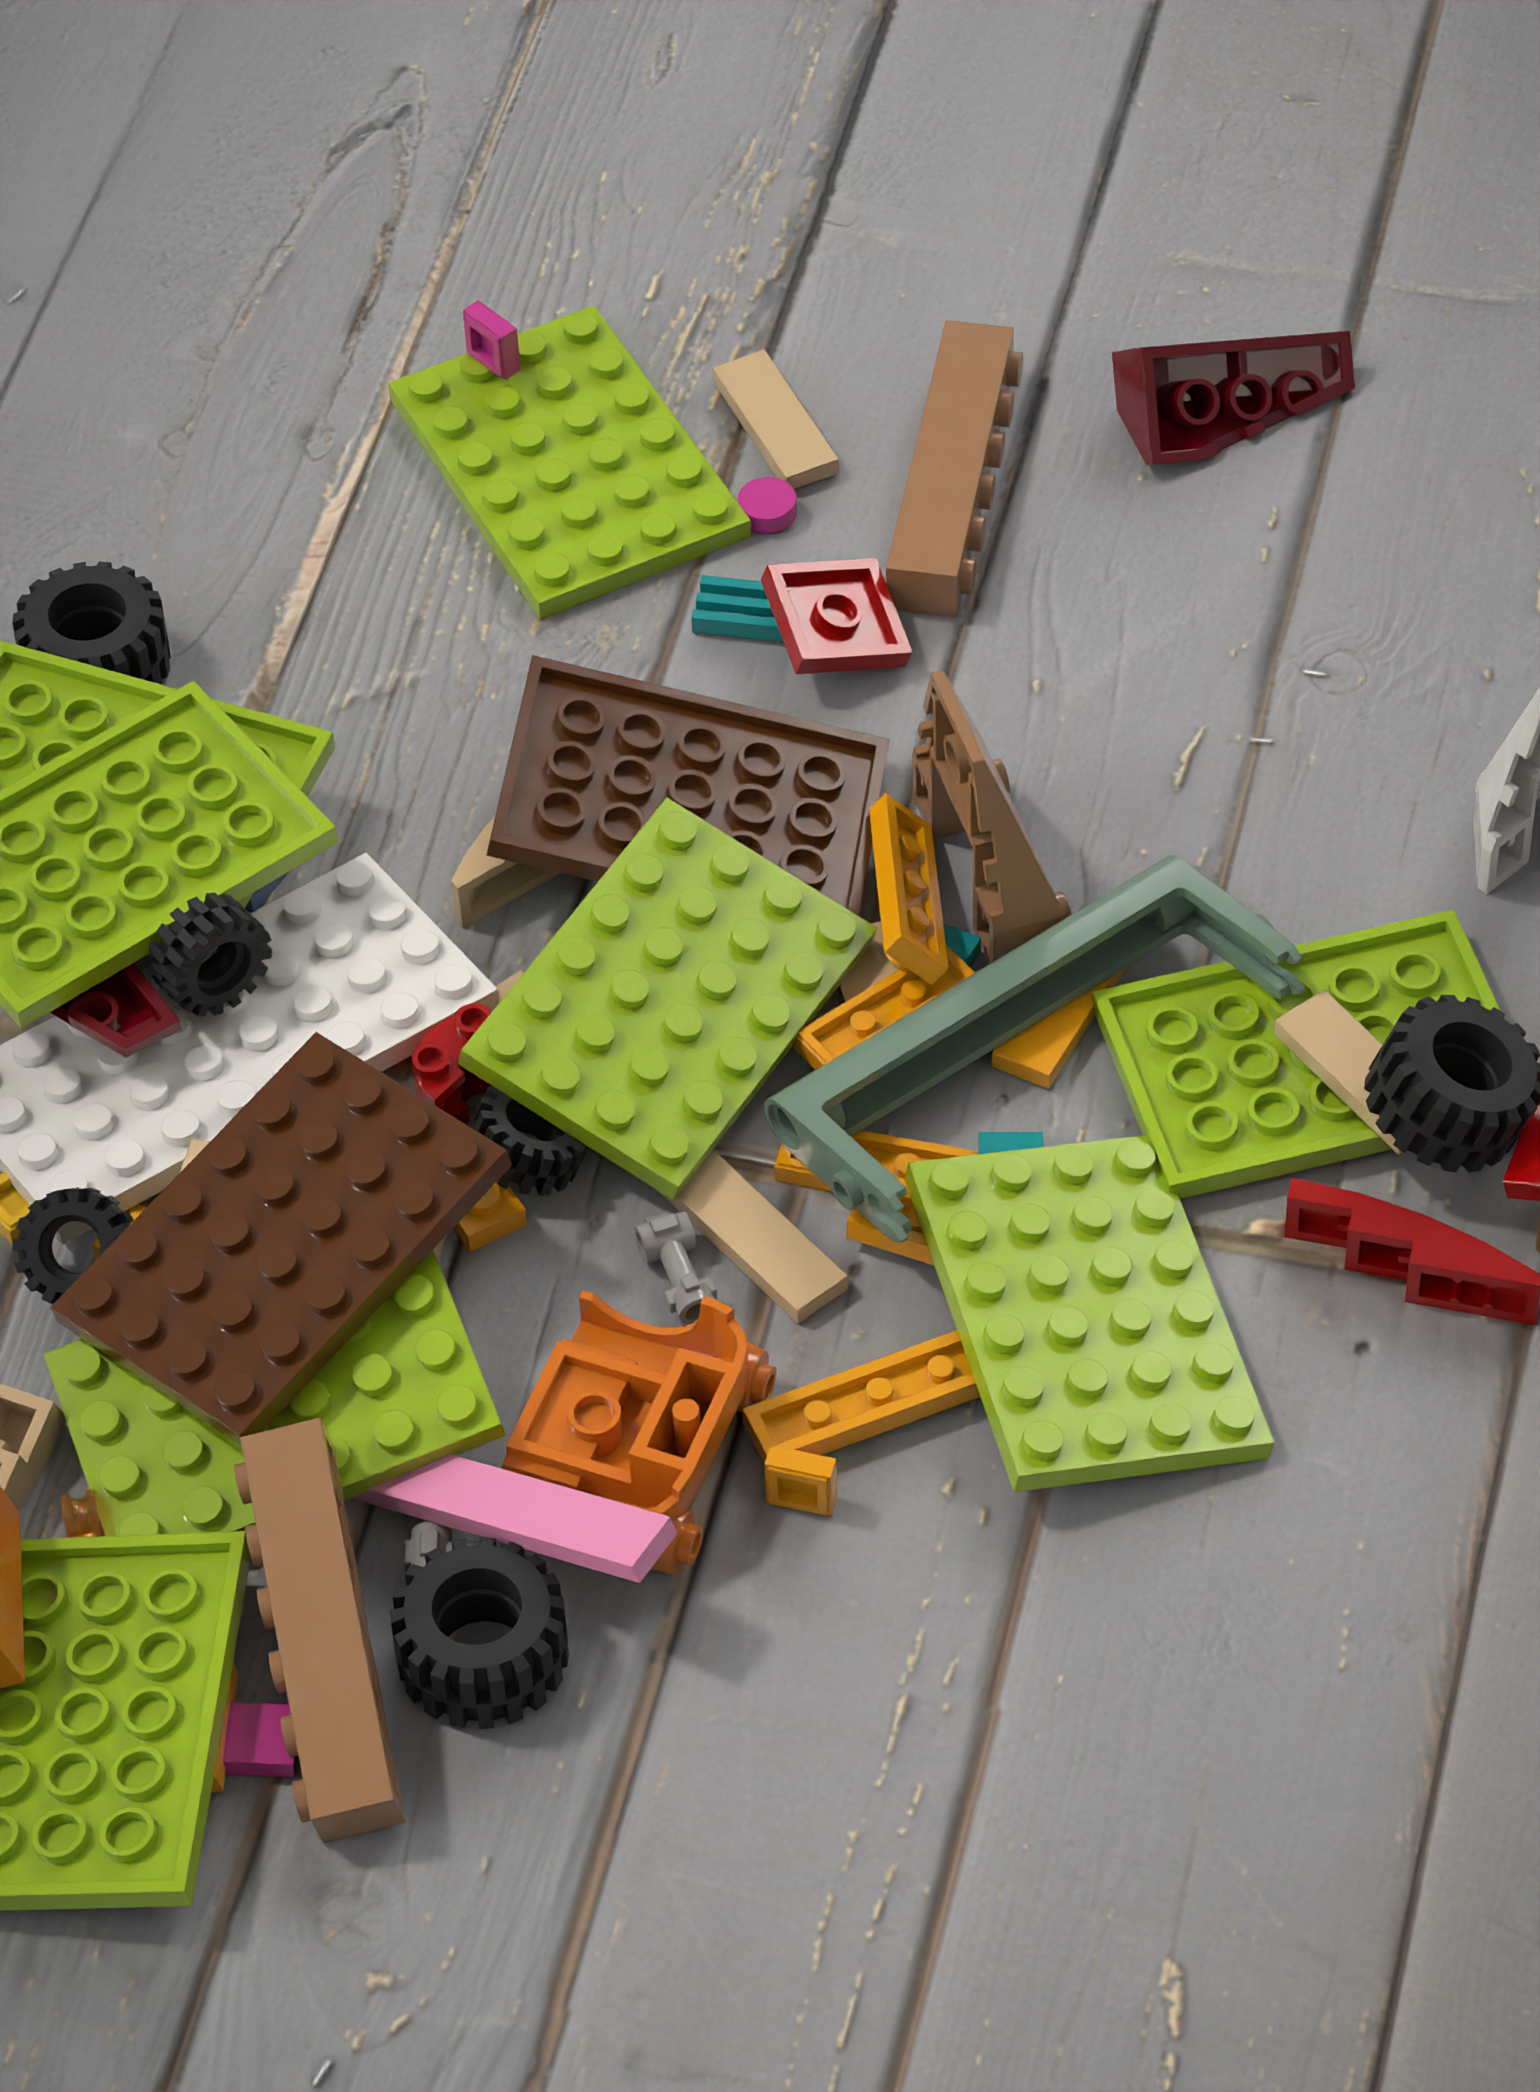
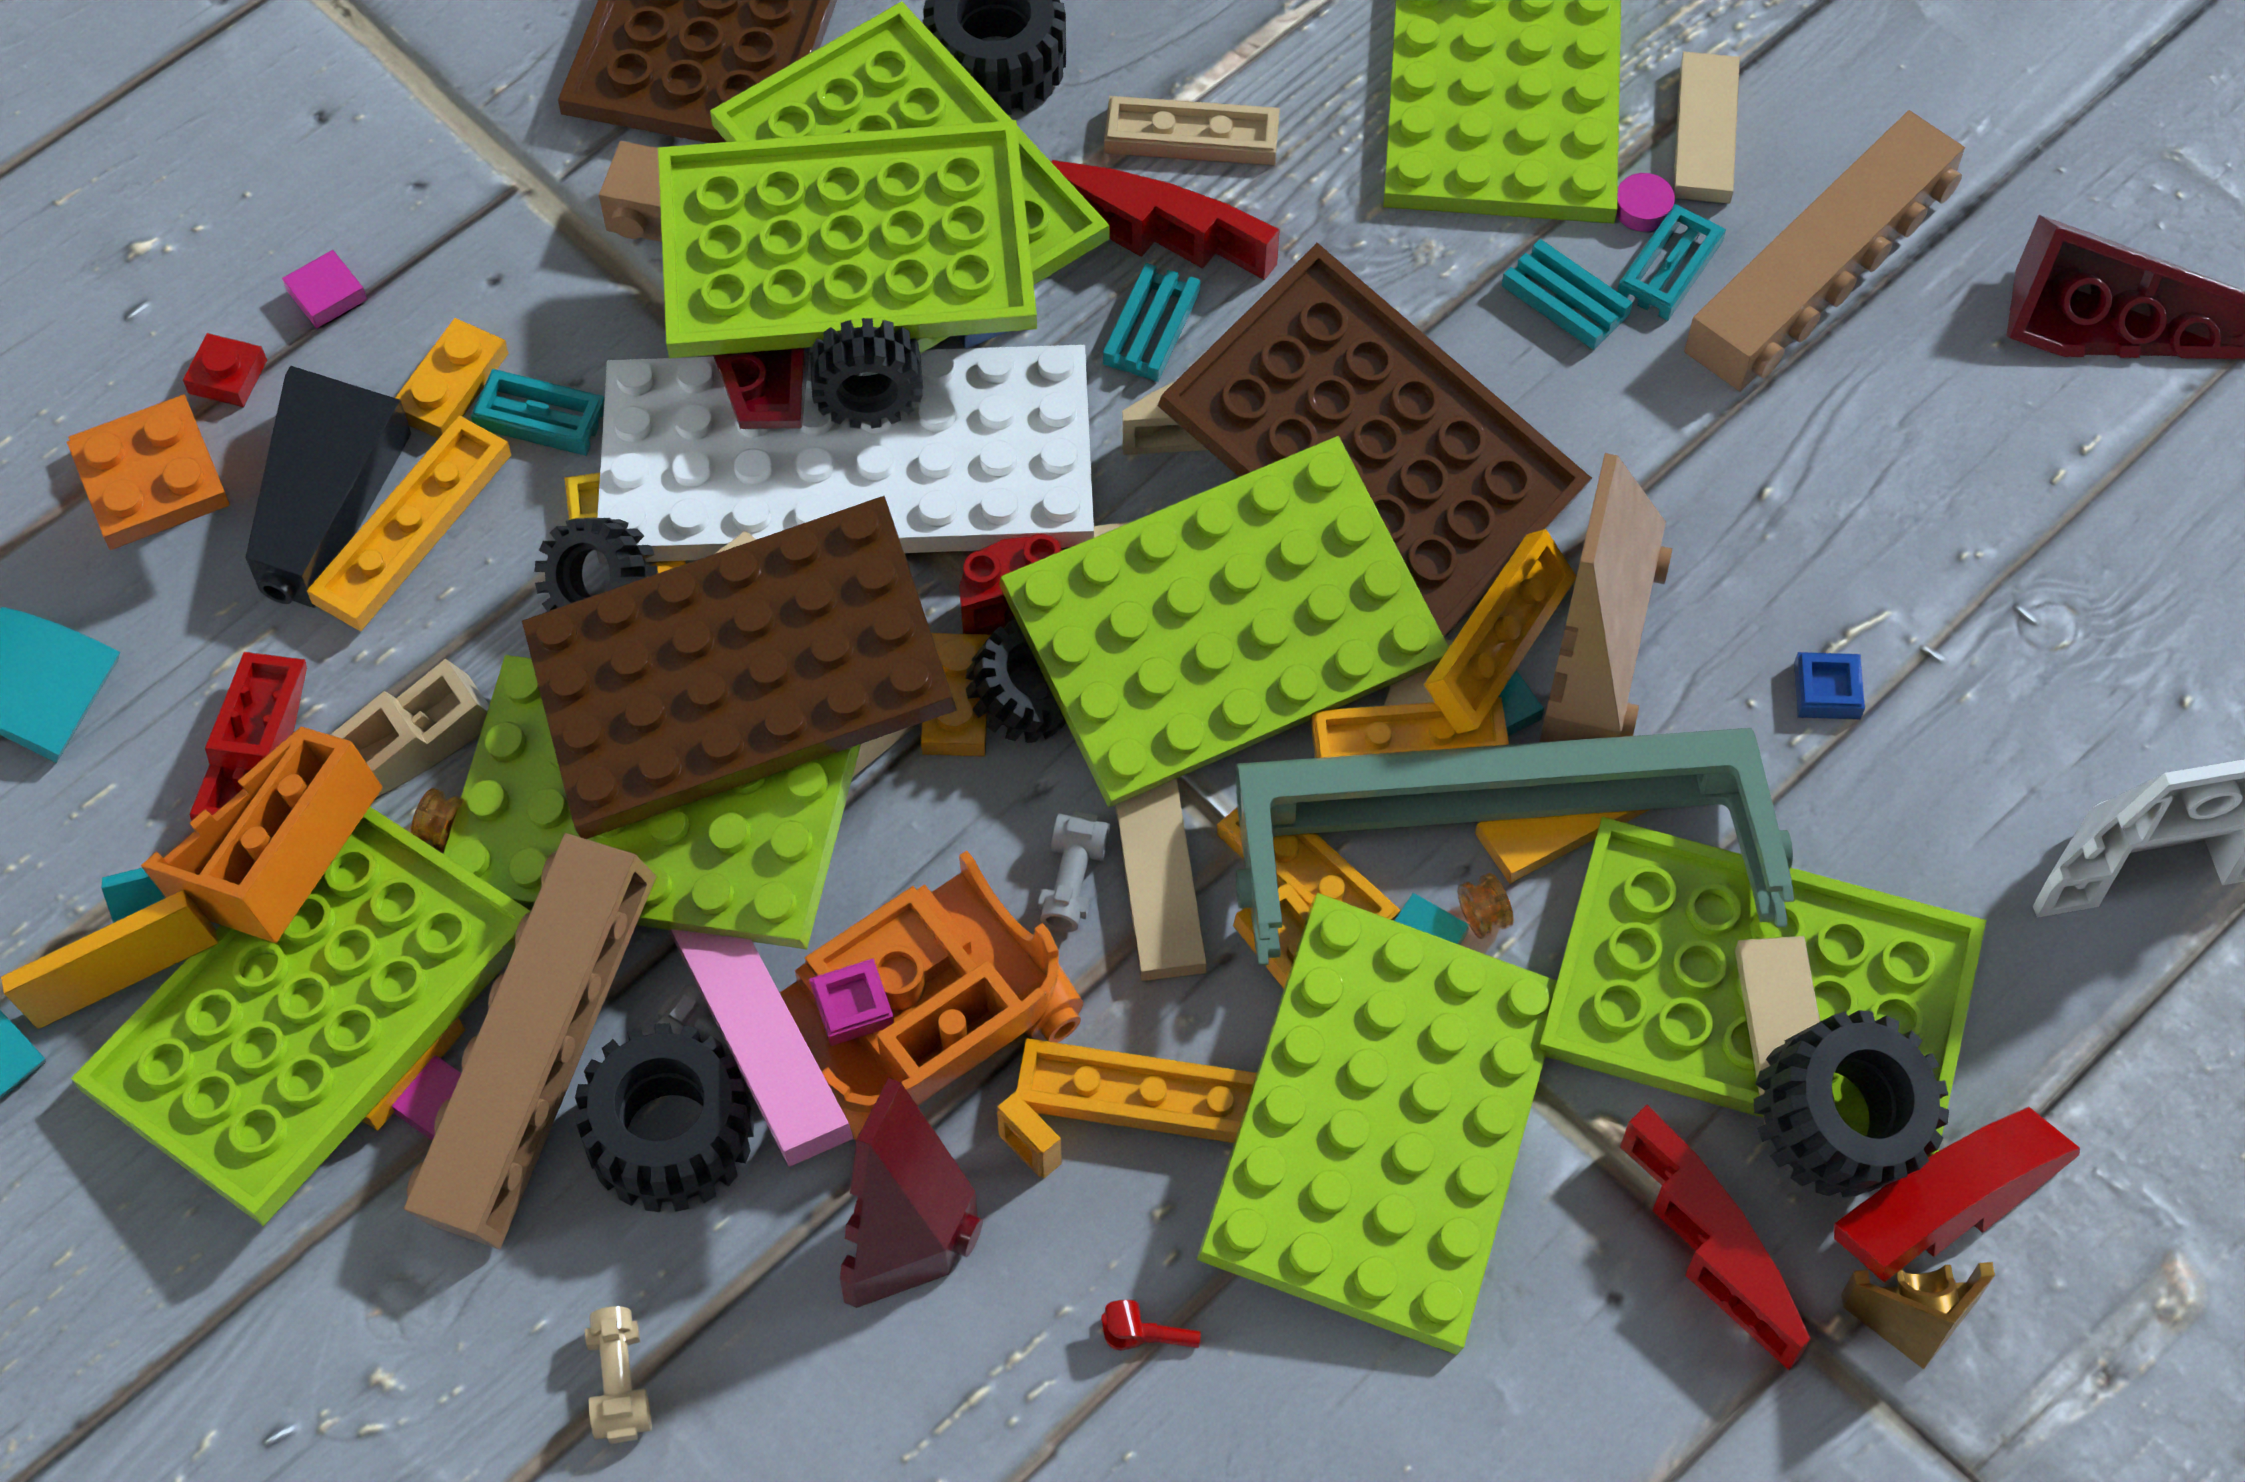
camera: 30 degrees right, 10 degrees up
plate [761,558,912,674] -> none
none -> tan bar [585,1306,652,1444]
none -> dark pink tile [809,958,894,1046]
none -> dark red wedge [840,1077,983,1308]
none -> red slope [1051,160,1280,280]
none -> red hand [1101,1300,1201,1351]
none -> teal tile [1103,263,1201,382]
none -> tan tile [1104,96,1280,166]
none -> clear orange bush [1457,872,1514,939]
none -> teal tile [1617,204,1726,321]
none -> blue tile [1794,652,1865,720]

